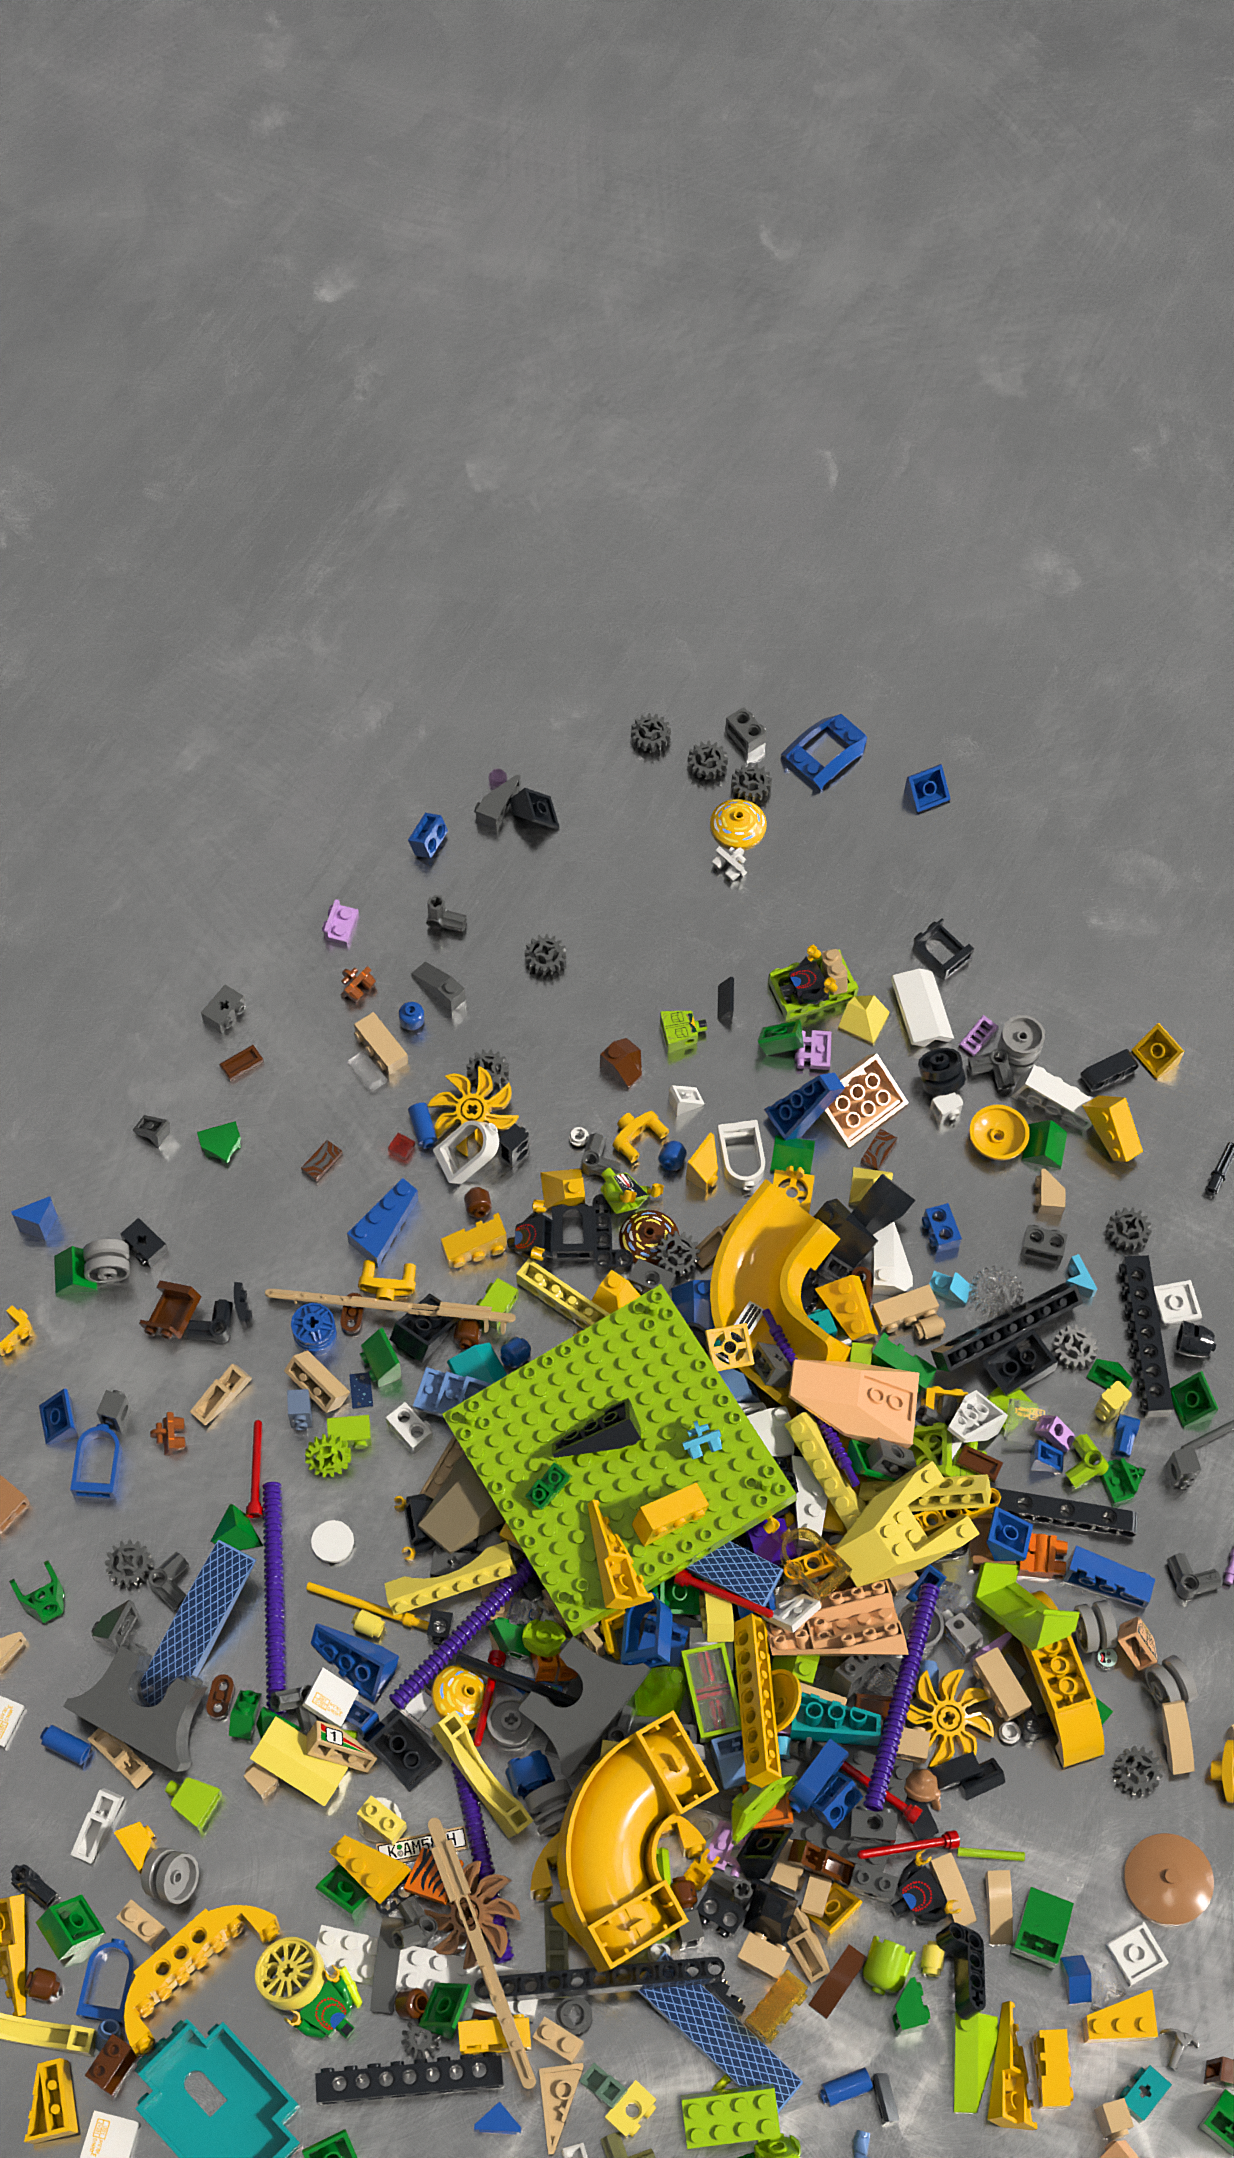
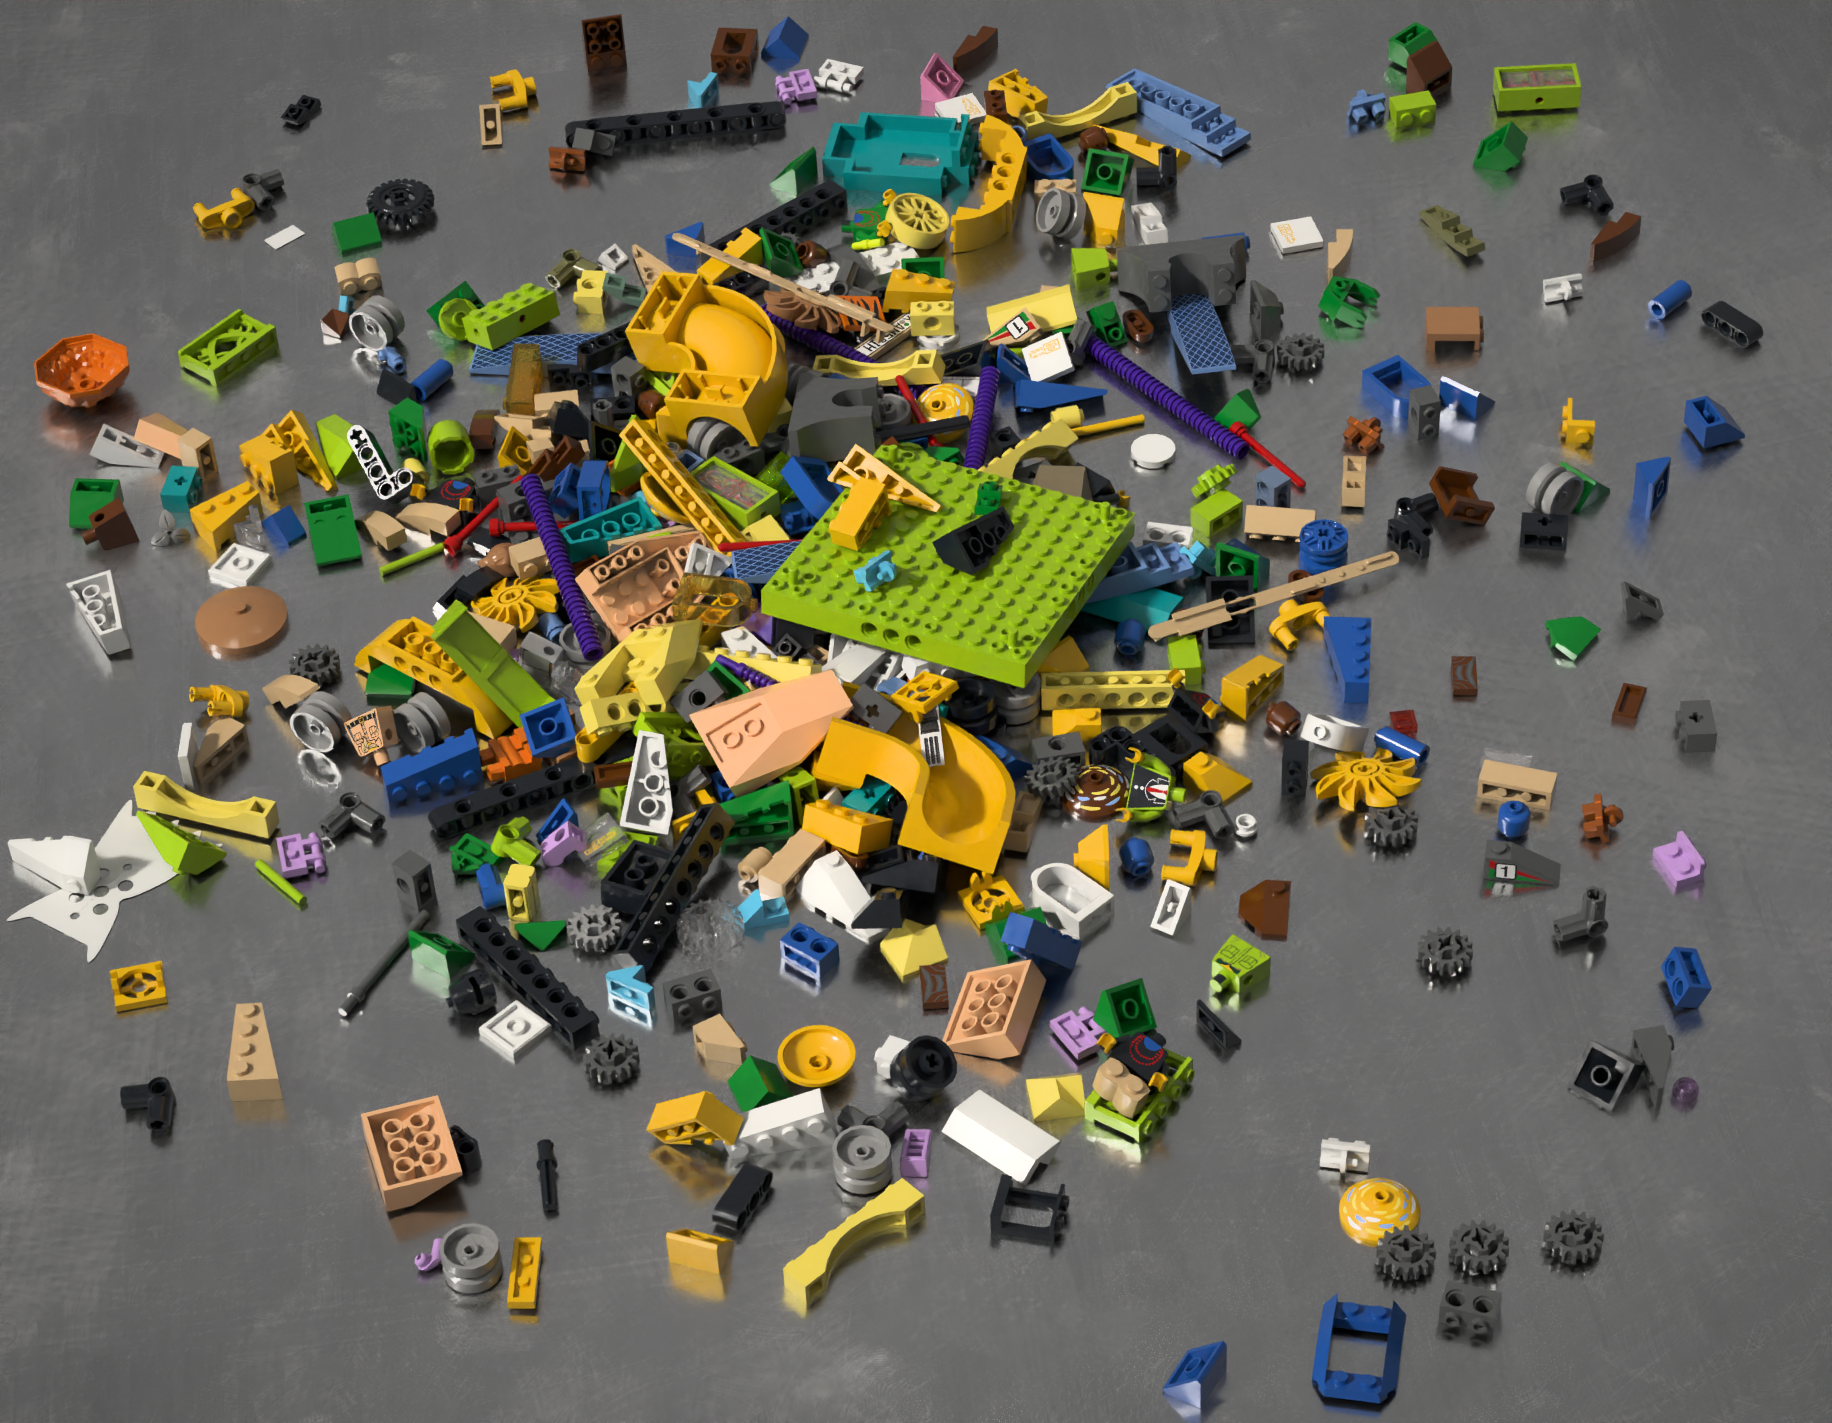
camera: 150 degrees right, 20 degrees down
none -> light yellow arch [783,1178,925,1304]
none -> medium azure hips [1179,540,1216,580]

